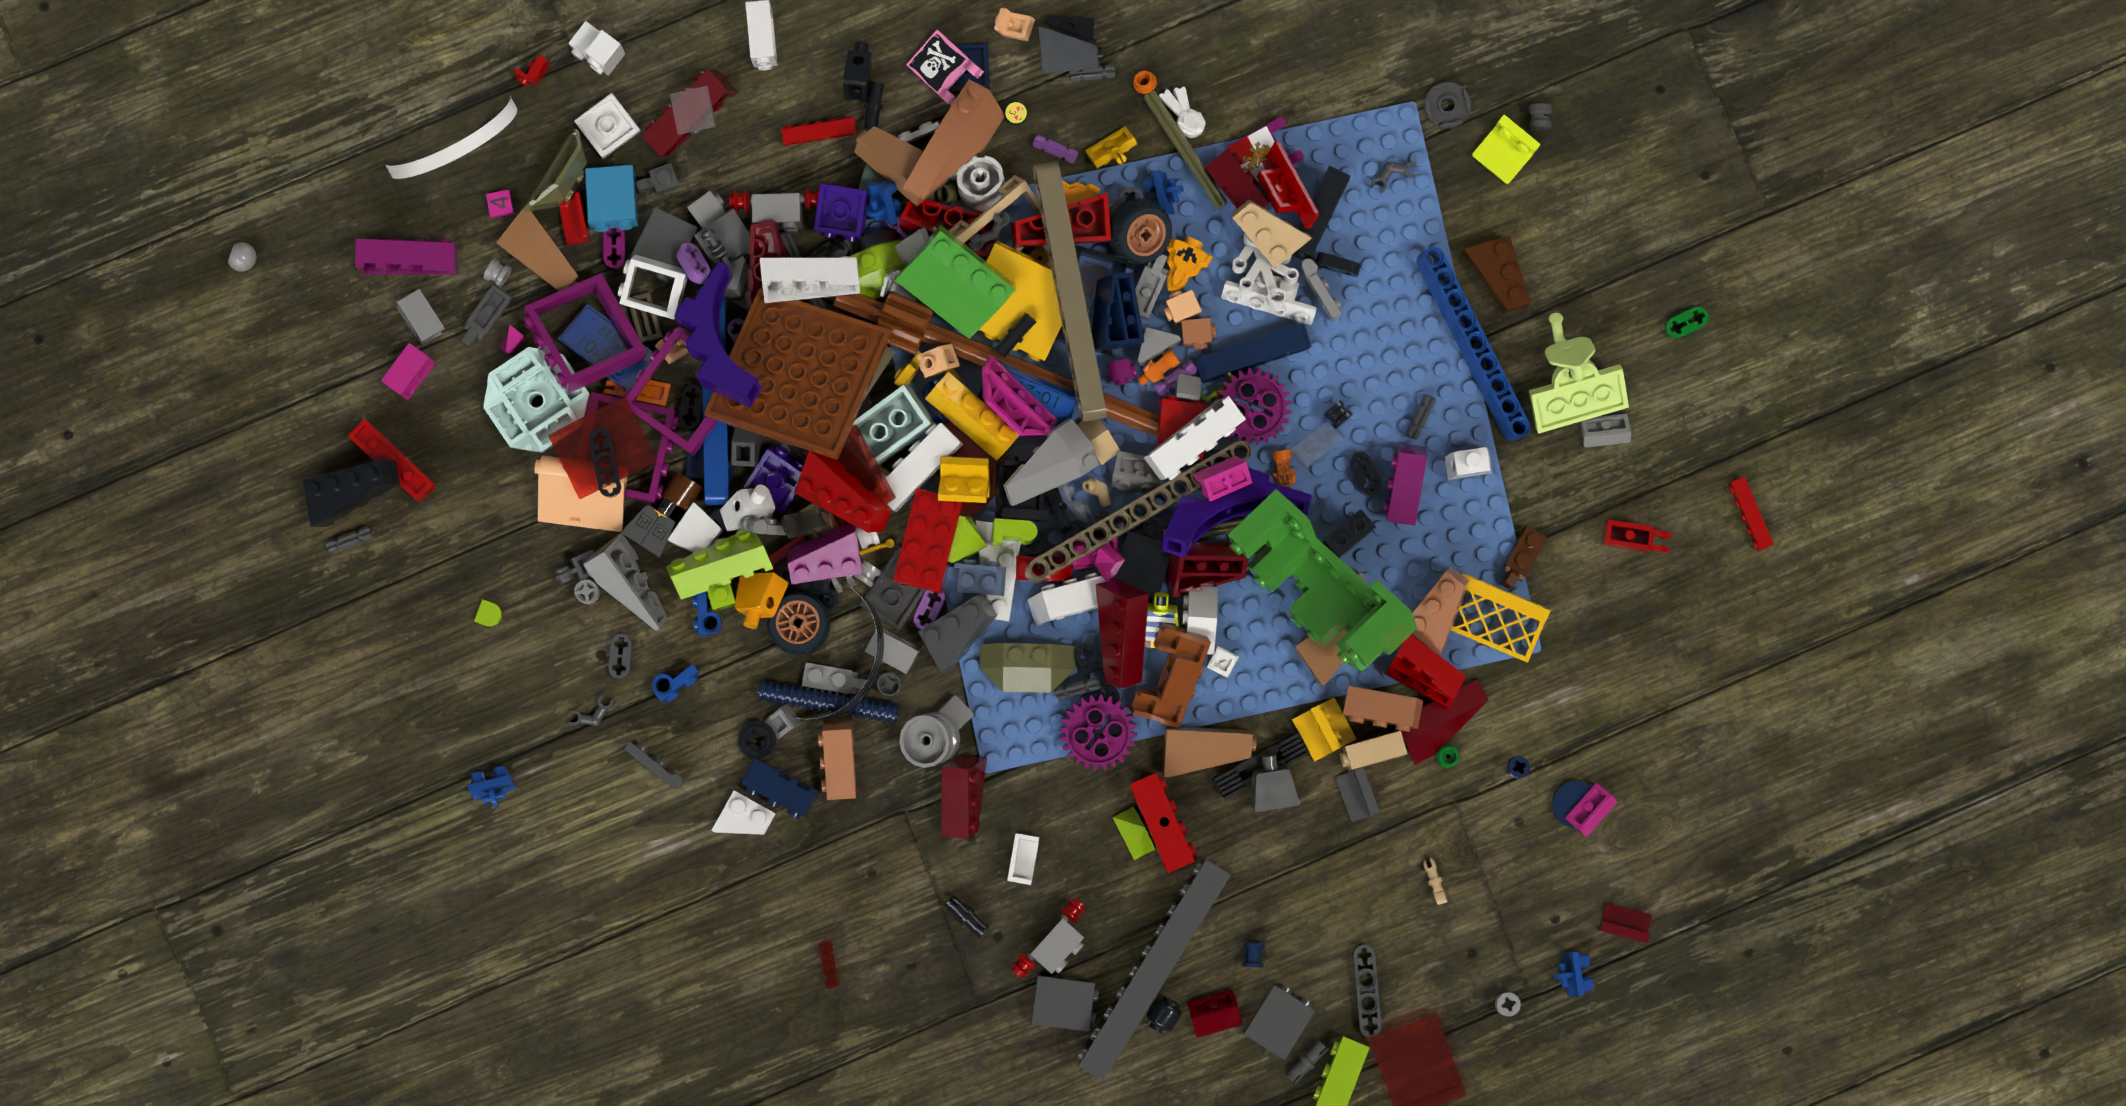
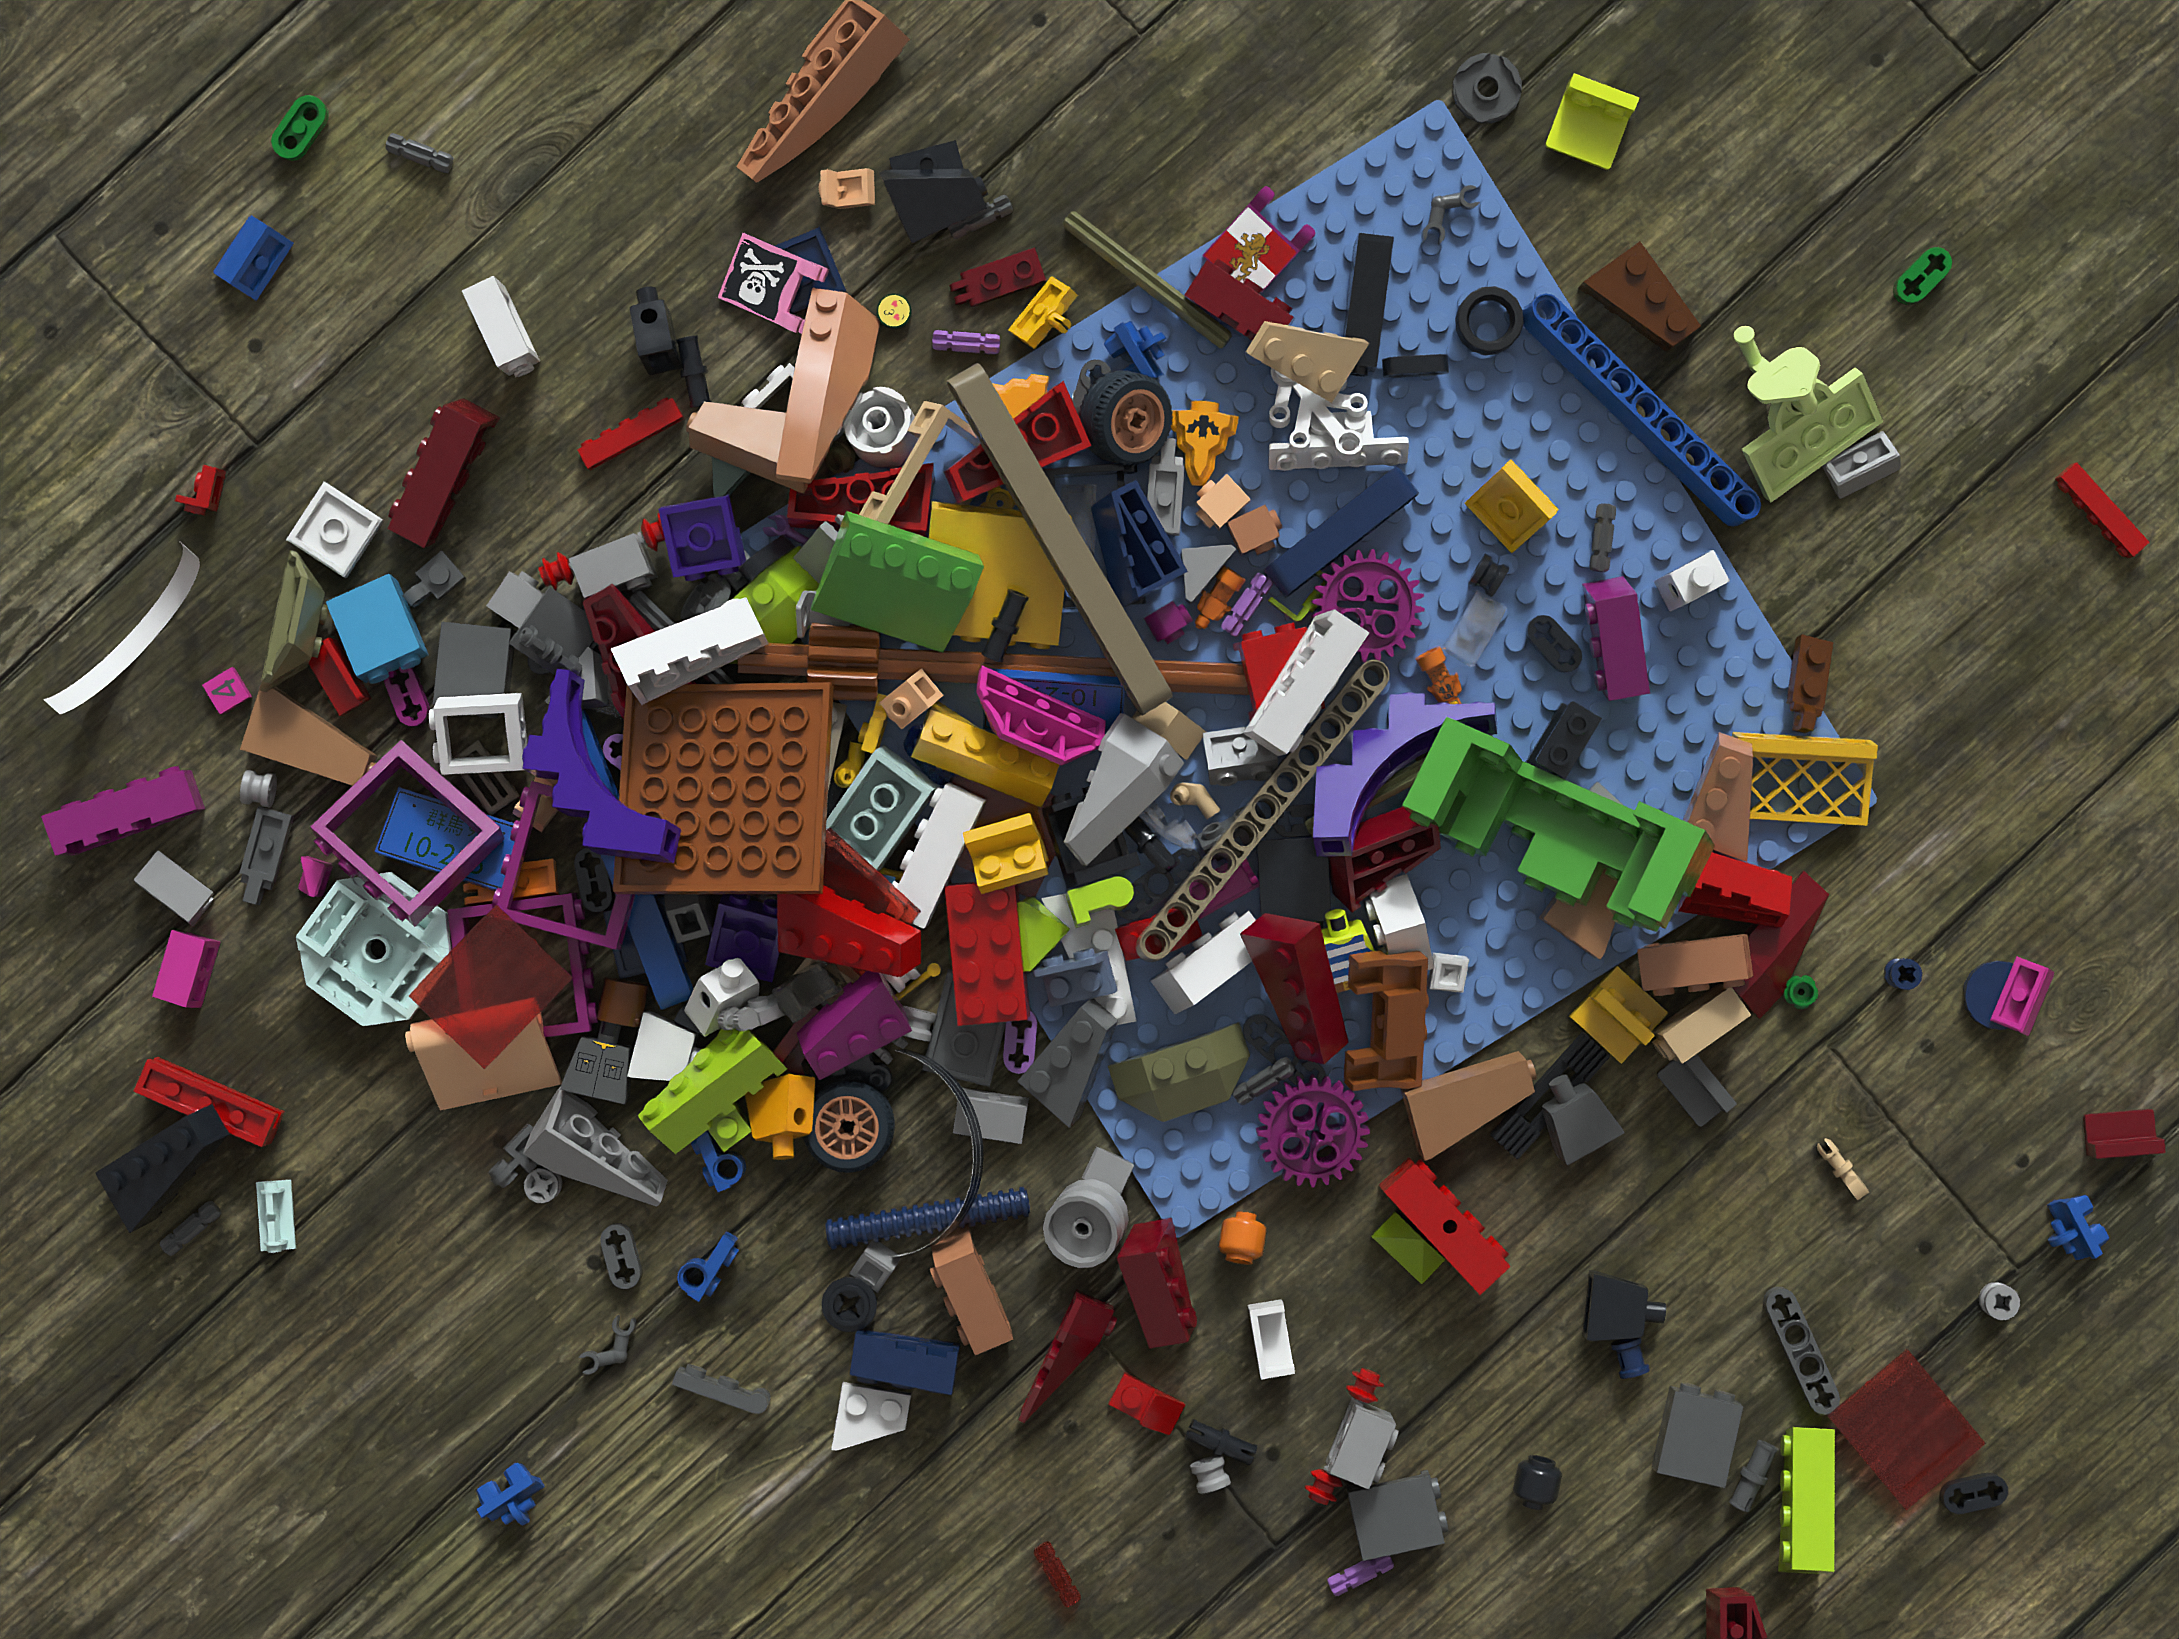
camera: 20 degrees left, 5 degrees up
lime tile [474,599,502,627] -> none
white brick [569,21,625,76] -> none
black beam [589,428,621,498] -> none
clear piece [670,86,716,135] -> none
medium lavender beam [676,243,710,284] -> none
light grey hinge [802,663,867,695] -> none
blue hips [865,179,901,225] -> none
dark grey wheel [877,672,902,698] -> none
dark grey arm [968,211,1011,251] -> none
dark grey brick [1077,859,1231,1081] -> none
dark pink slope [1095,545,1125,580] -> none
orange plate [1133,71,1157,94] -> none
white piece [1159,87,1206,138] -> none
light grey slope [1174,374,1201,401] -> none
dark red panel [1187,989,1242,1038] -> none
dark pink hinge [1194,456,1252,502] -> none
red bracket [1256,141,1319,229] -> none
light grey hinge [1300,258,1342,322] -> none
dark grey wheel [1528,103,1552,131] -> none
red hinge [1601,520,1672,553] -> none
none -> light aqua hinge [256,1180,296,1253]
none -> yellow arm [834,742,866,788]
none -> dark red hinge [949,247,1046,307]
none -> dark red wedge [1018,1289,1117,1423]
none -> red slope [1108,1372,1186,1435]
none -> light grey wheel [1190,1455,1231,1493]
none -> orange head [1219,1211,1267,1265]
none -> medium lavender axle [1328,1555,1394,1596]
none -> black tyre [1455,286,1524,355]
none -> yellow bracket [1465,459,1559,553]
none -> black torso [1582,1270,1666,1341]

